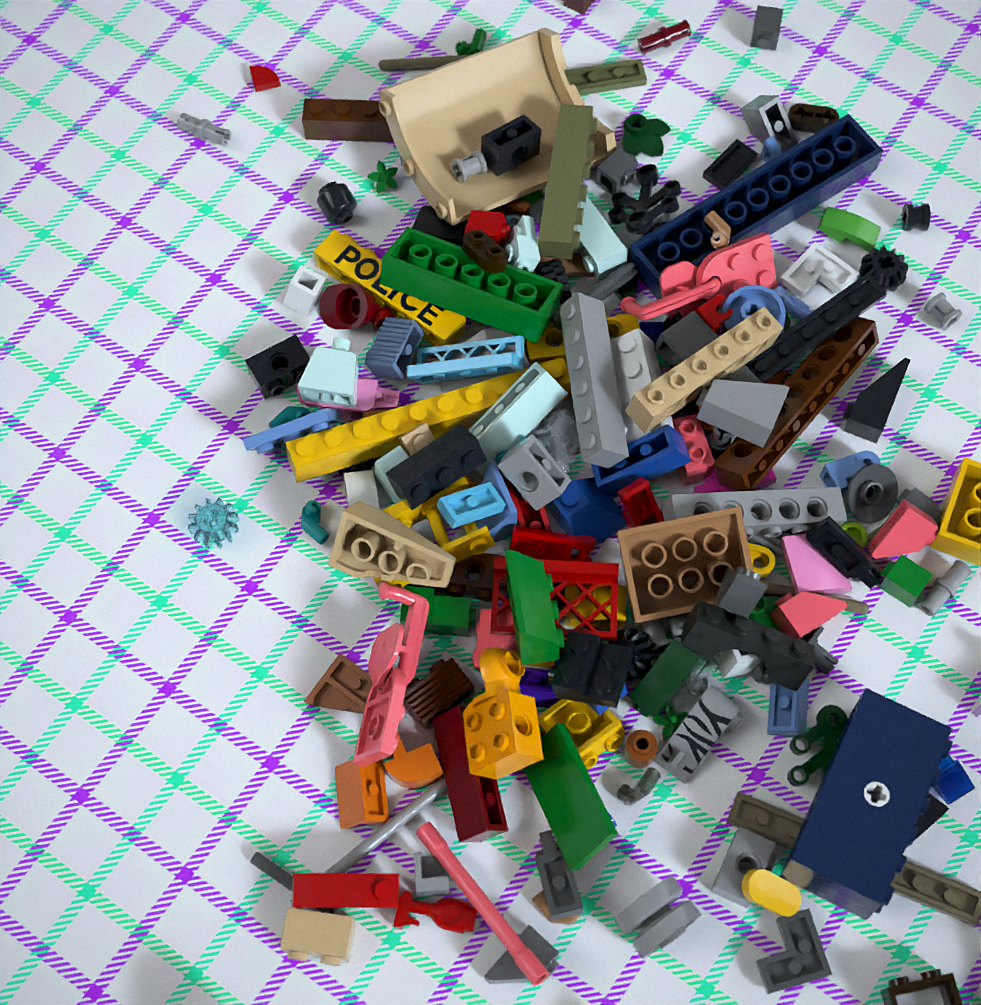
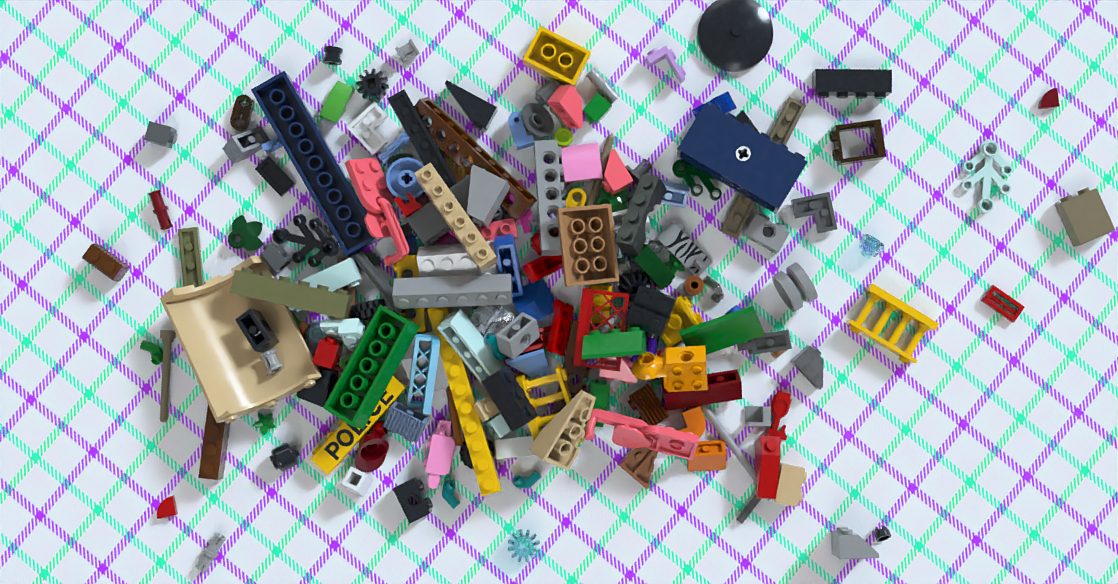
camera: 90 degrees left, 20 degrees up
medium blue plate [242,408,342,454] -> none
light aqua torso [298,337,359,408] -> none
coral piece [416,822,549,986] -> none
medium azure plate [436,482,506,529] -> none
dark brown plate [462,230,509,273] -> none
medium nougat arm [704,211,731,249] -> none
dark grey slope [714,566,768,618] -> none
yellow tile [742,869,801,917] -> none
black hinge [805,516,881,589] -> none

